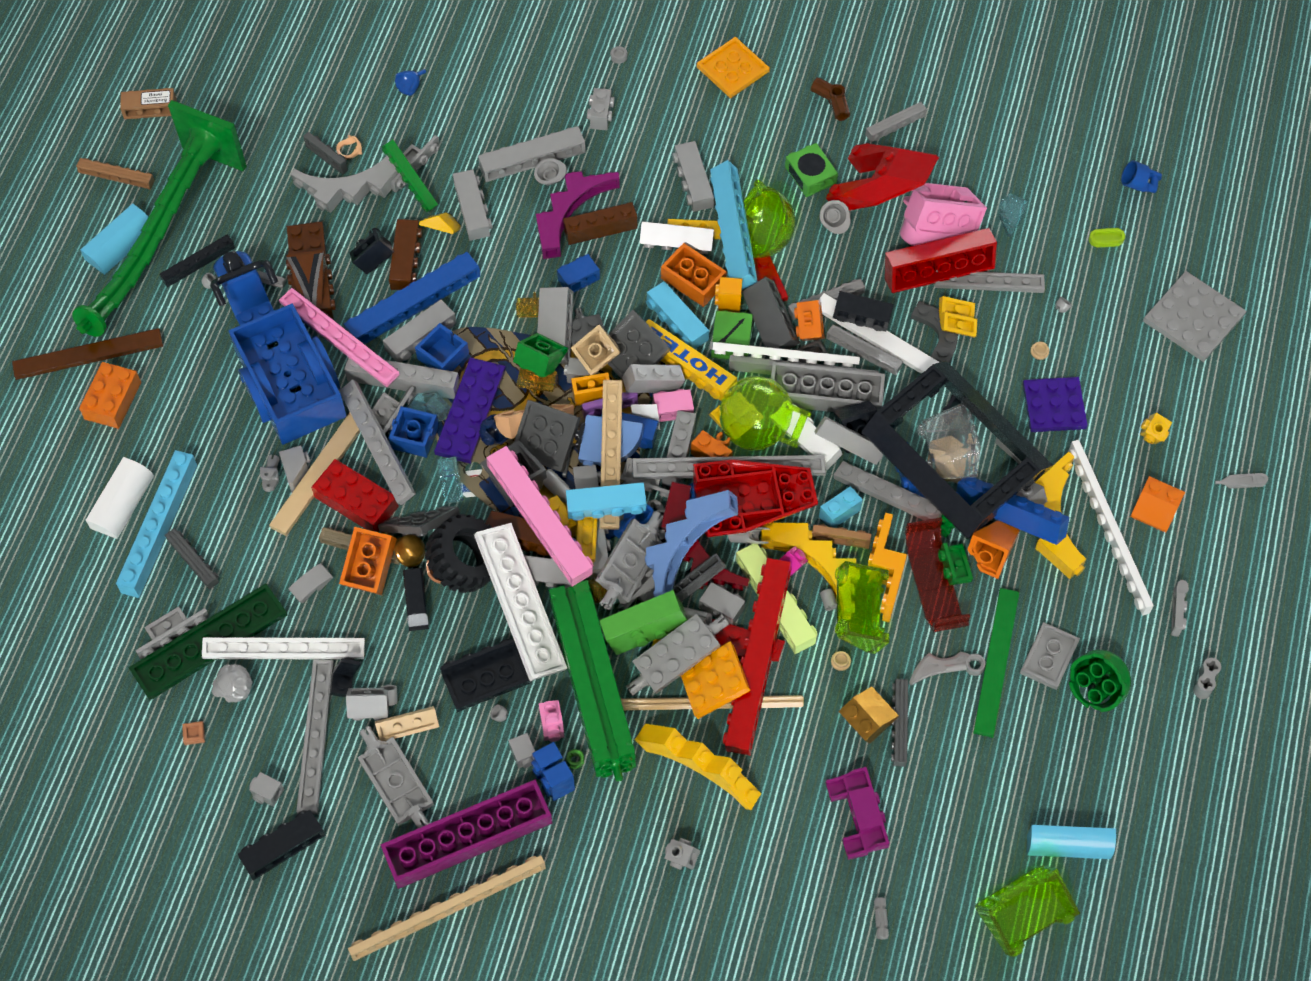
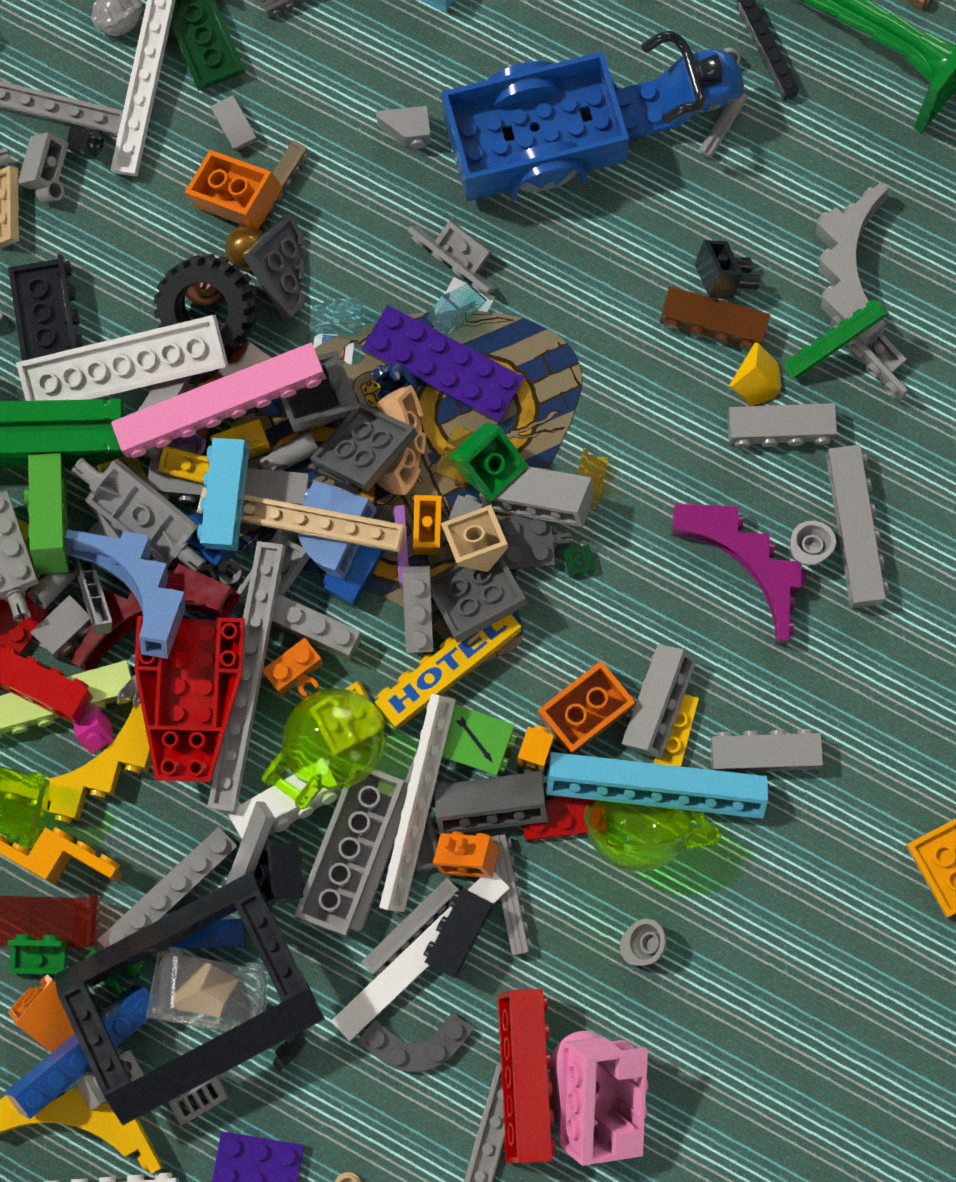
camera: 105 degrees right, 15 degrees up
light grey piece [260,455,280,492] -> none
tan tile [269,413,360,536] -> none
bright pink tile [279,288,400,387] -> none
reddish brown wedge [286,221,336,324] -> none
dark grey plate [303,132,348,175] -> none
red brick [311,459,399,532] -> none
light nougat piece [336,135,362,159] -> none
light grey plate [339,379,416,505] -> none
blue brick [344,252,480,345] -> none
light grey brick [344,357,460,399] -> none
light grey brick [383,300,456,363] -> none
blue brick [389,406,439,458] -> none
black piece [403,568,429,631] -> none
blue piece [415,323,469,371] -> none
blue brick [557,254,600,293] -> none
reddish brown brick [563,202,638,245] -> none
light grey brick [587,88,615,130] -> none
white sticker [631,404,660,430] -> none
medium azure brick [646,281,709,349] -> none
bright pink brick [652,389,694,422] -> none
bright green brick [785,143,838,197] -> none
reddish brown piece [811,77,850,121] -> none
medium nougat plate [812,524,871,549] -> none
medium azure brick [819,486,863,528] -> none
light grey hinge [820,589,838,611] -> none
red wedge [826,143,939,210] -> none
light grey piece [865,102,927,142] -> none
yellow slope [939,296,978,337] -> none
none -> dark green tile [563,544,595,577]

